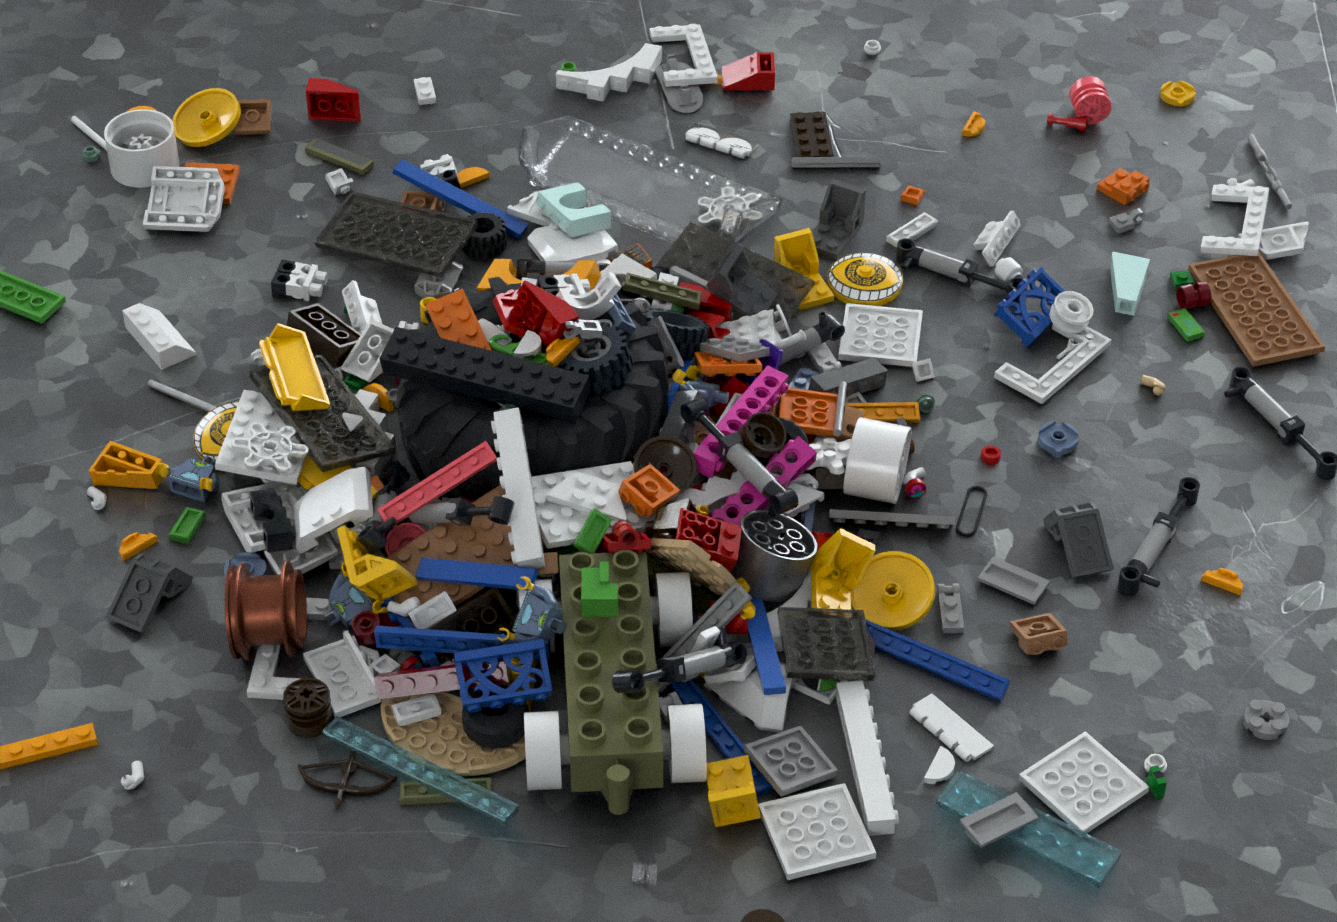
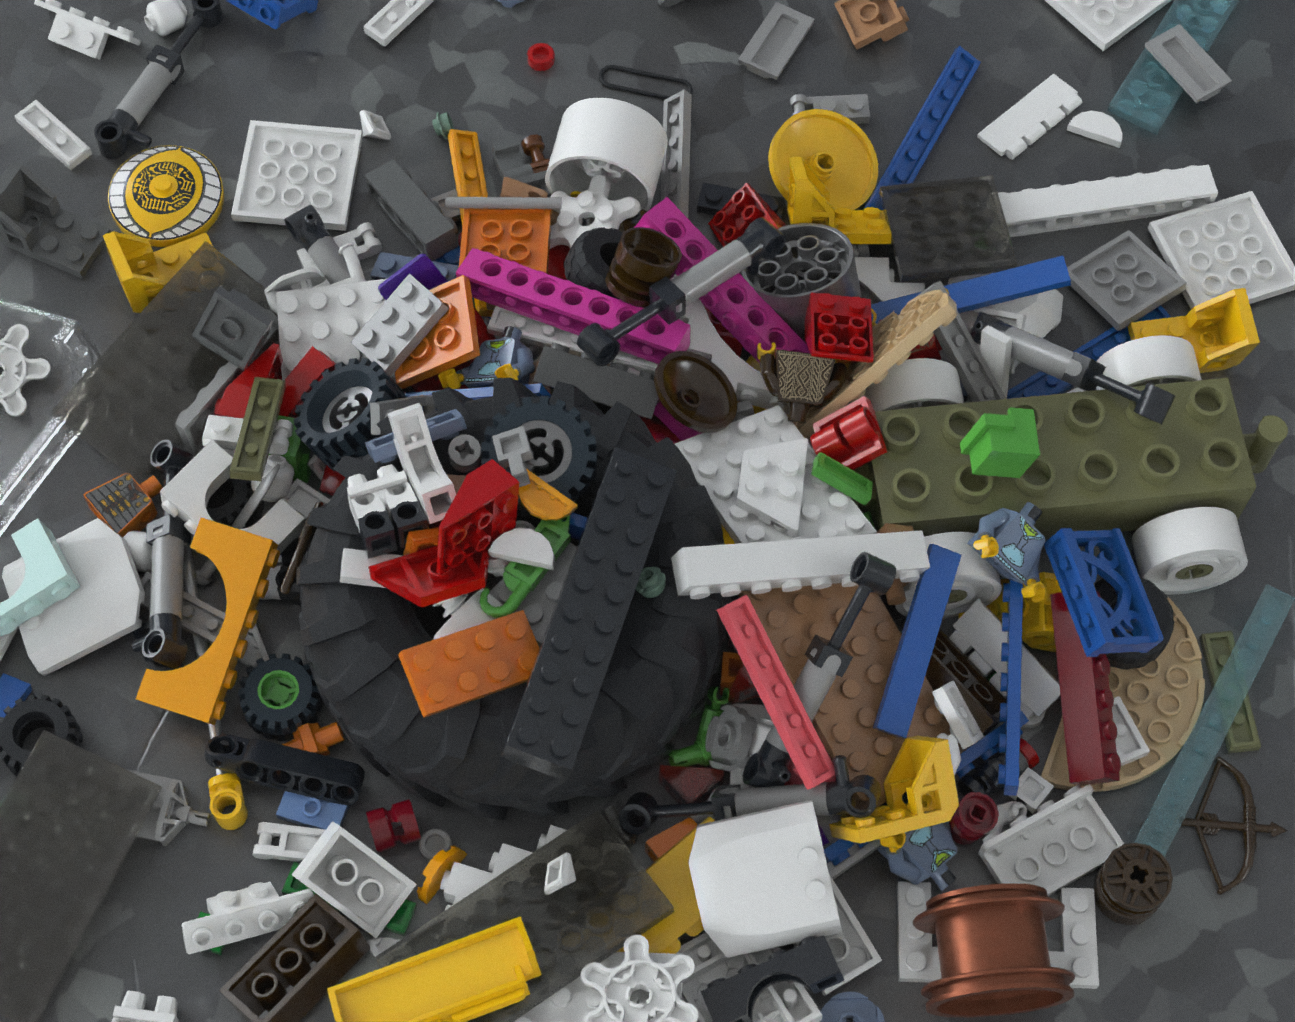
camera: 95 degrees left, 20 degrees up
orange plate [619,464,680,519] -> none

